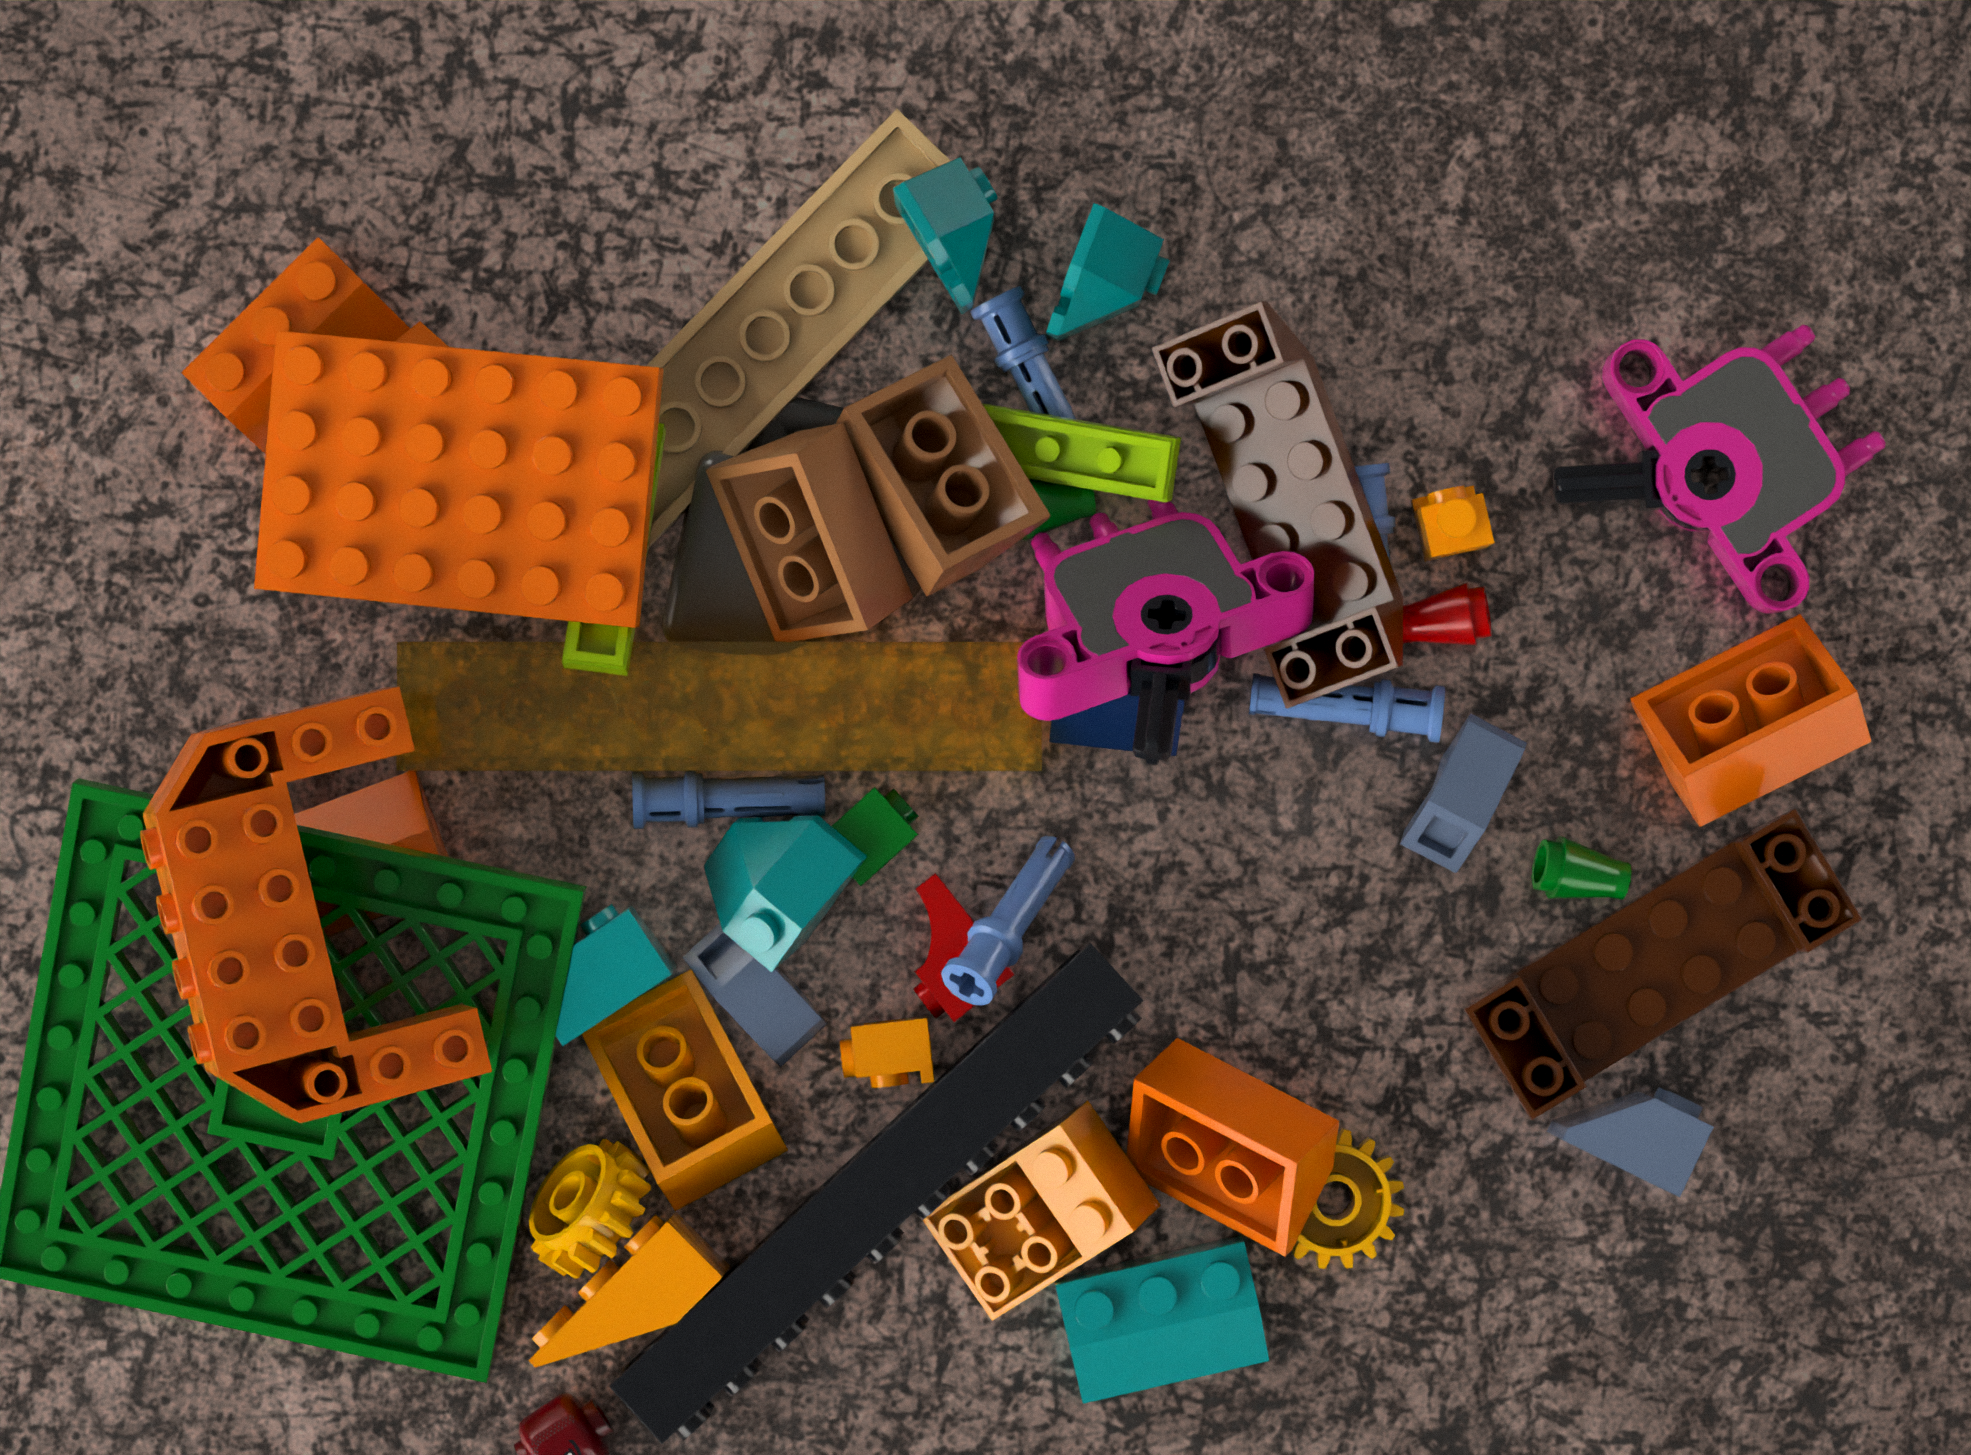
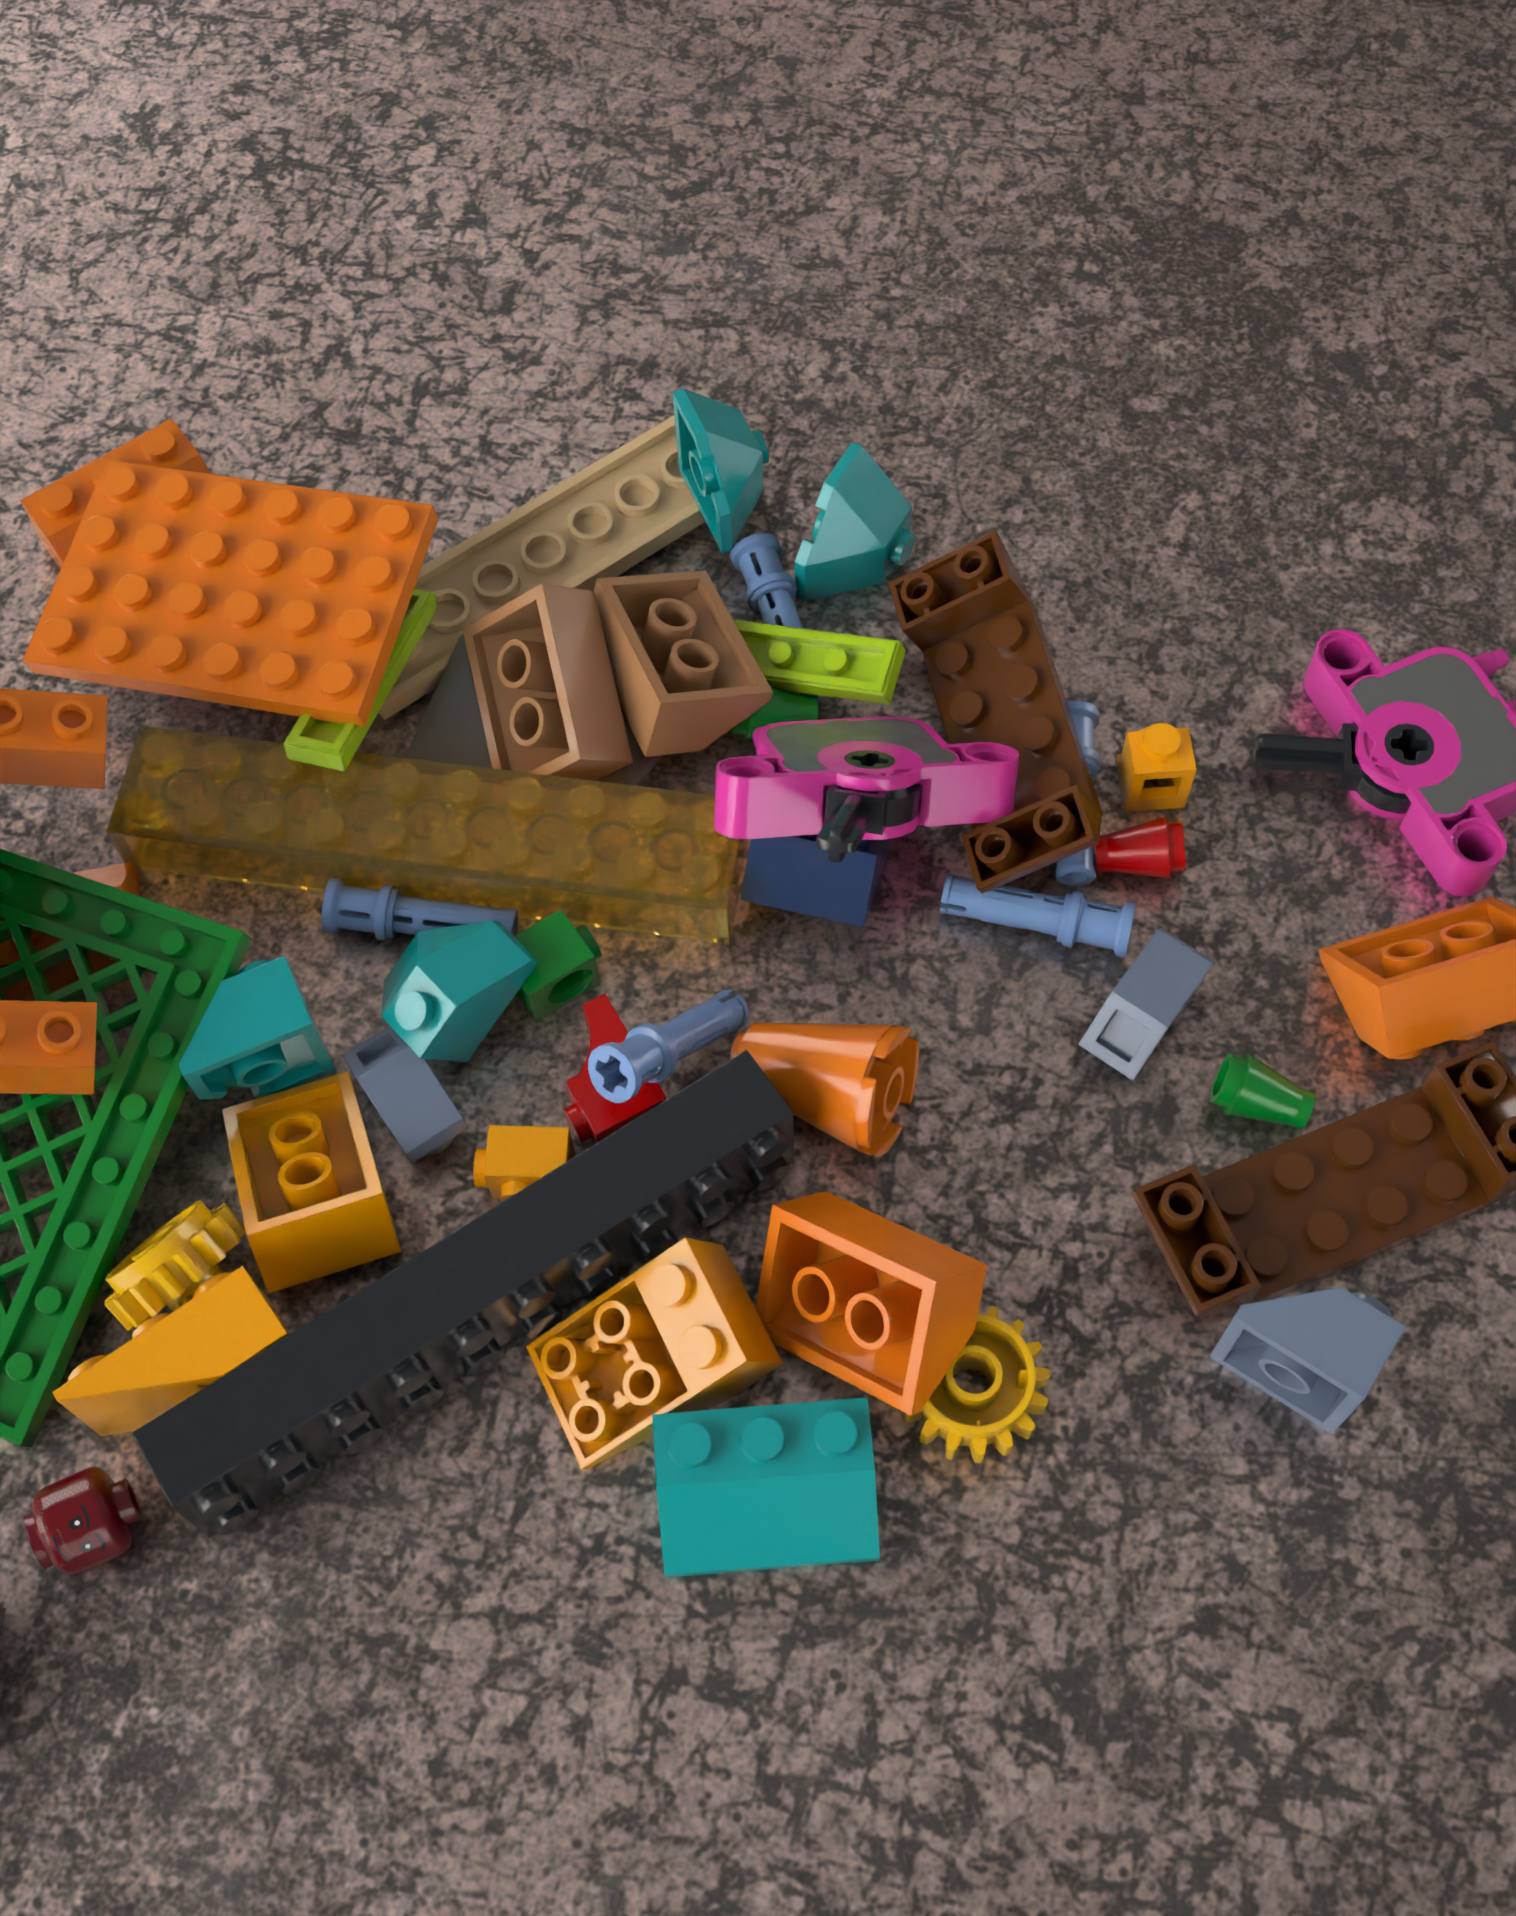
camera: 10 degrees right, 25 degrees down
none -> orange cone [729,1022,919,1158]

